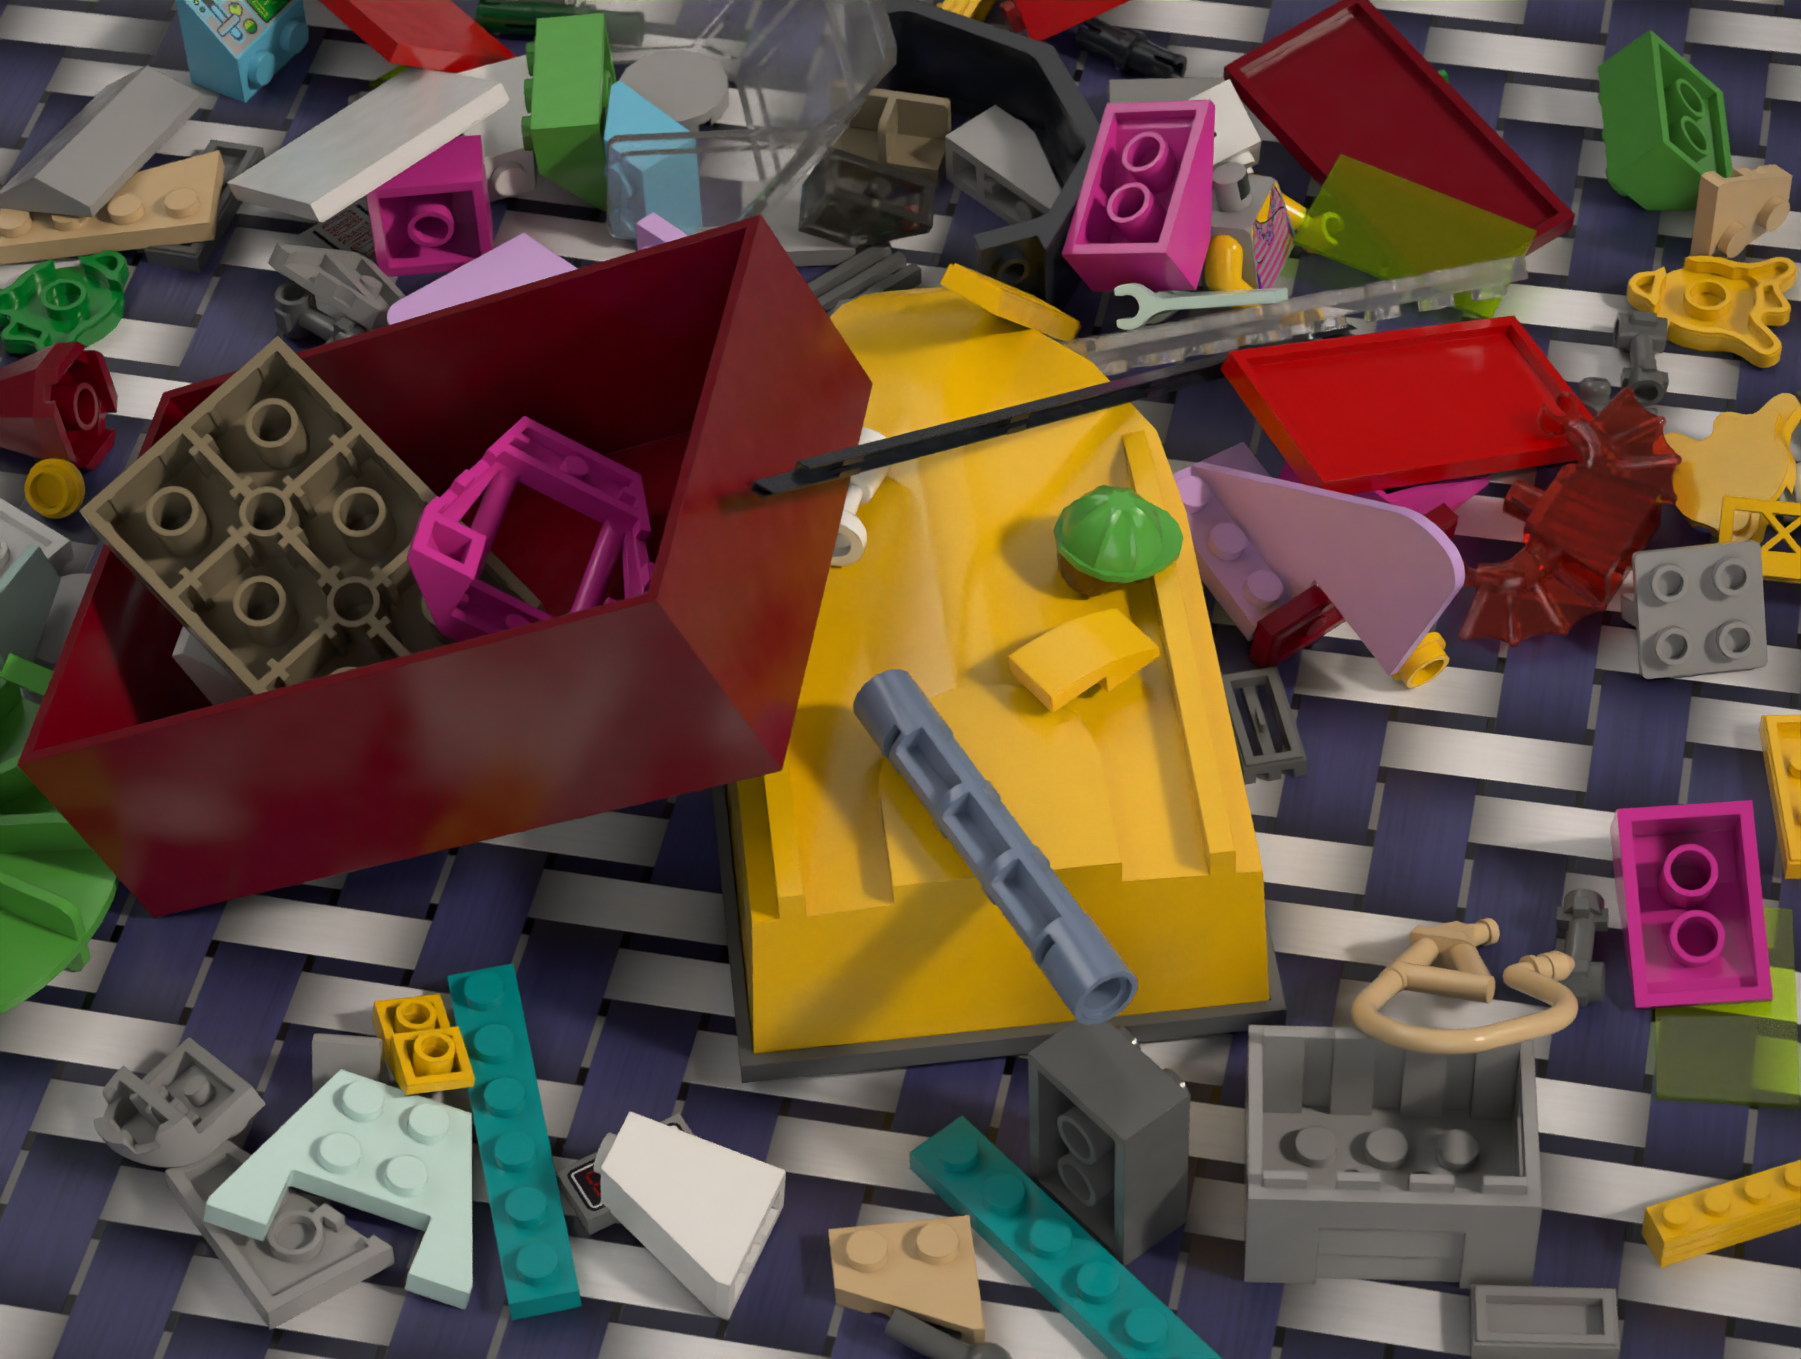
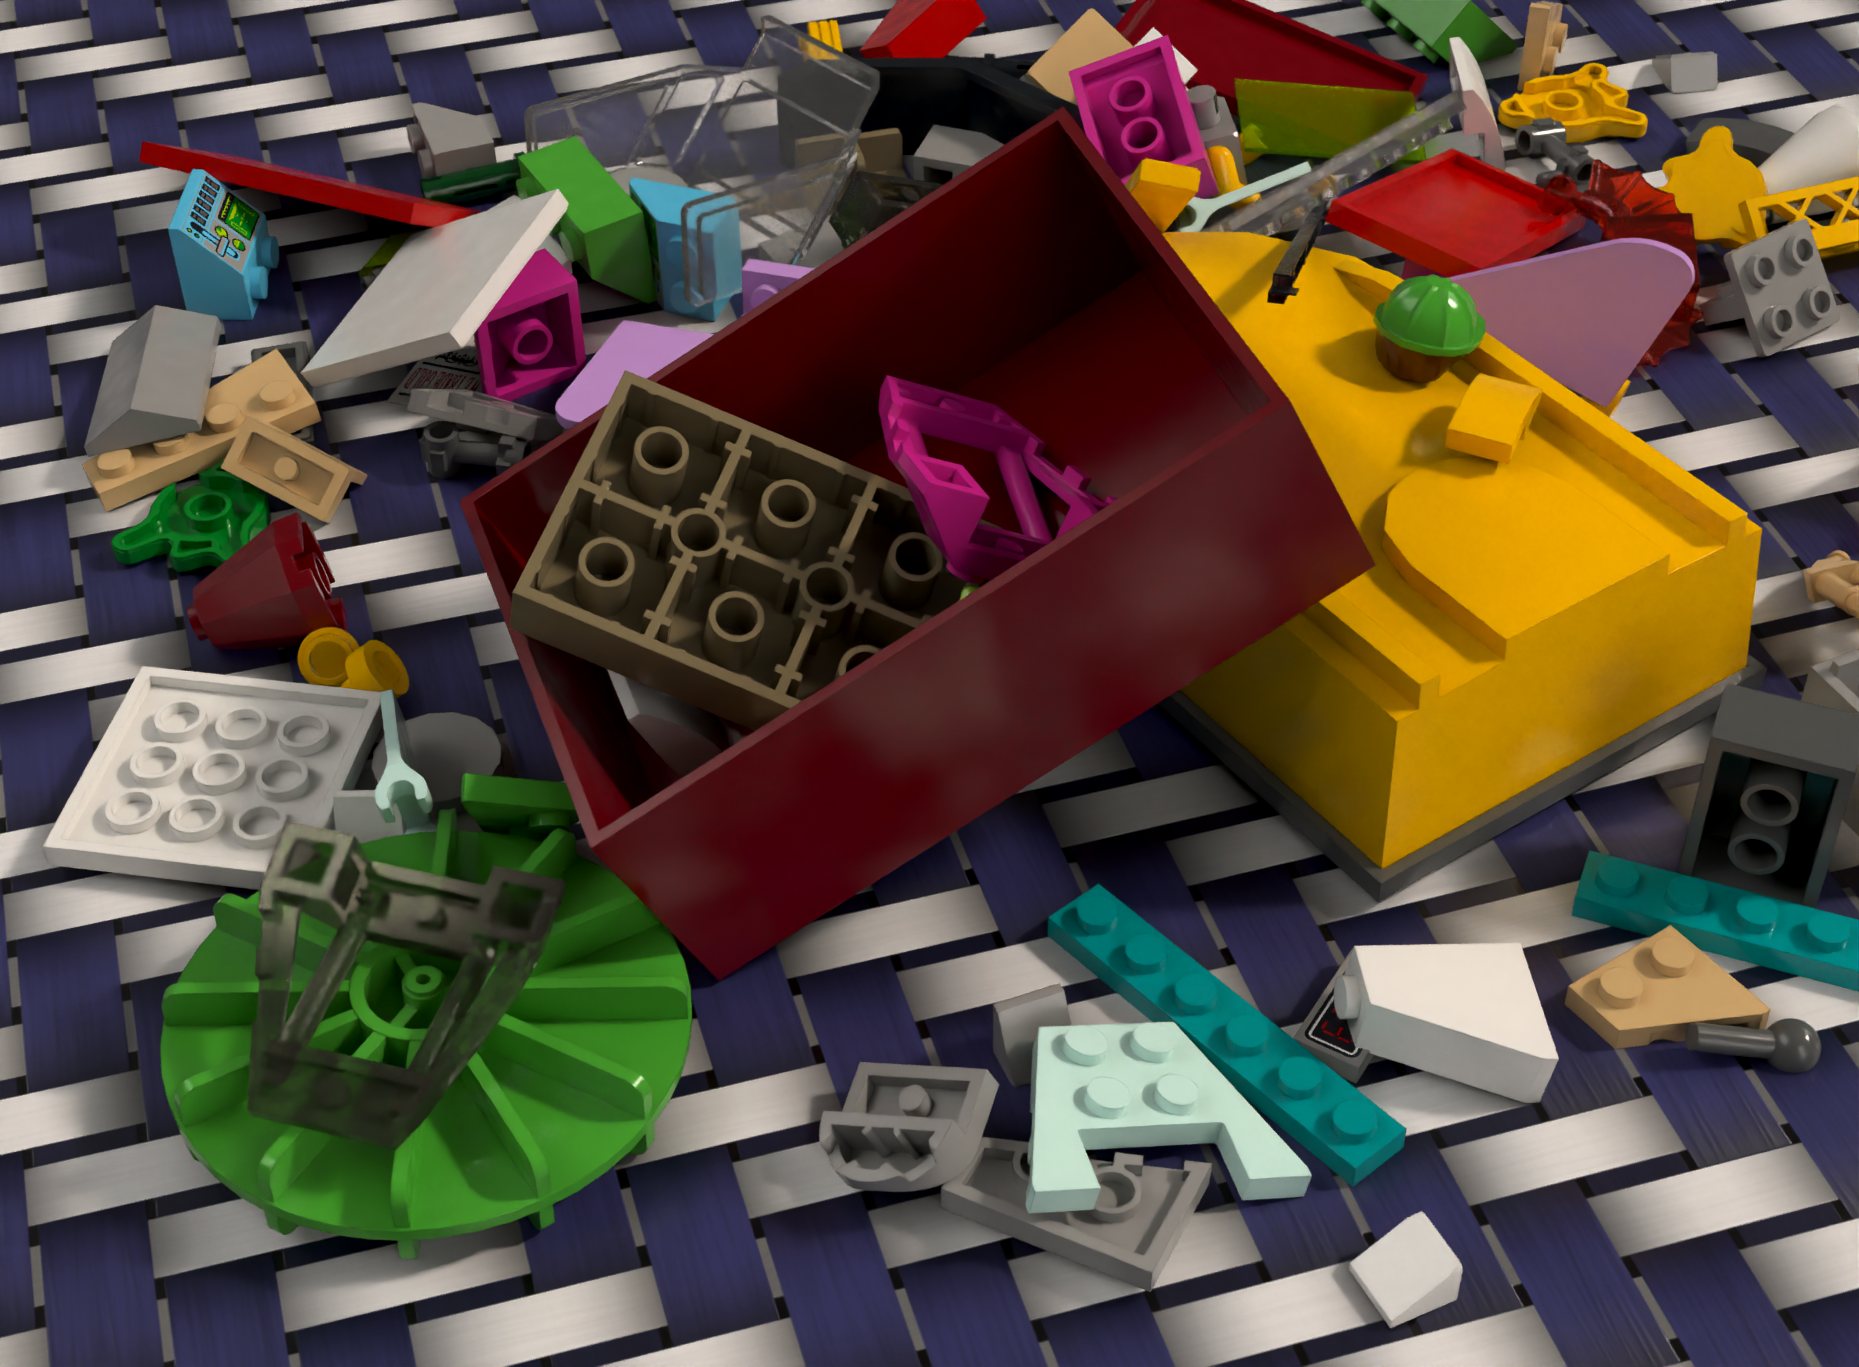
camera: 30 degrees left, 5 degrees down
yellow slope [372,994,475,1095] -> none
sand blue piece [853,669,1138,1025] -> none
none -> tan panel [221,415,367,523]
none -> yellow tile [341,640,409,699]
none -> tan panel [1026,8,1133,106]
none -> slope [1449,37,1505,171]

